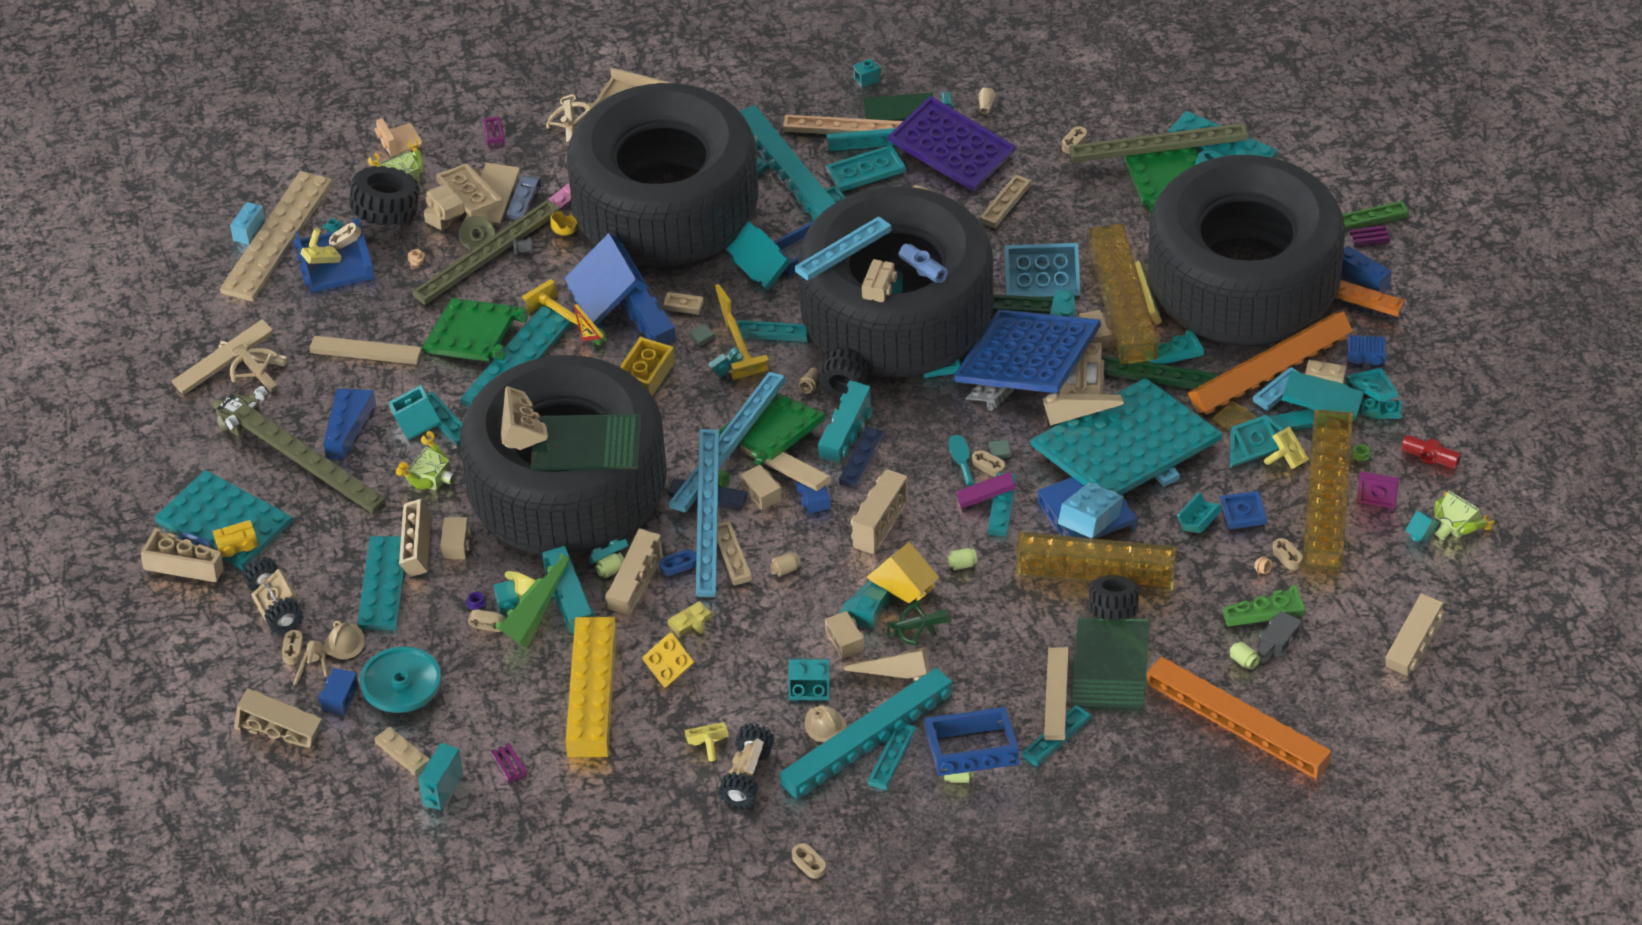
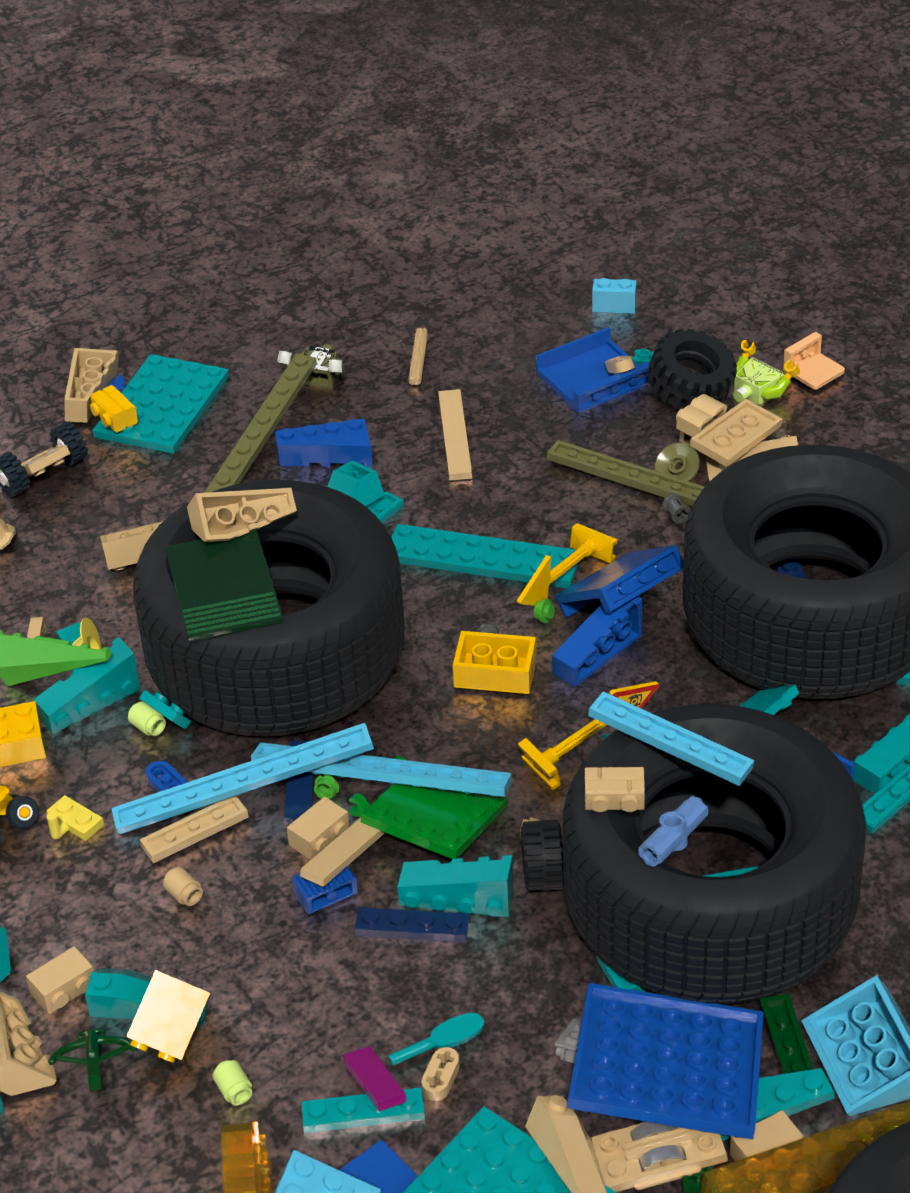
camera: 75 degrees right, 5 degrees down
tan tile [172,319,274,395] -> none
tan plate [220,171,333,302] -> none
tan piece [230,343,278,393] -> none
light yellow plate [301,228,342,264] -> none
teal plate [357,536,405,630] -> none
light nougat plate [408,249,425,266] -> none
green plate [422,298,528,362] -> none
dark purple plate [466,592,486,610] -> none
magenta tile [482,116,505,147] -> none
tan wedge [605,528,663,616] -> none
tan plate [663,292,704,315] -> none
sand green tile [689,324,715,346] -> none
teal plate [709,347,744,378] -> none
tan brick [851,469,908,554] -> none
sand green tile [989,439,1011,459] -> none

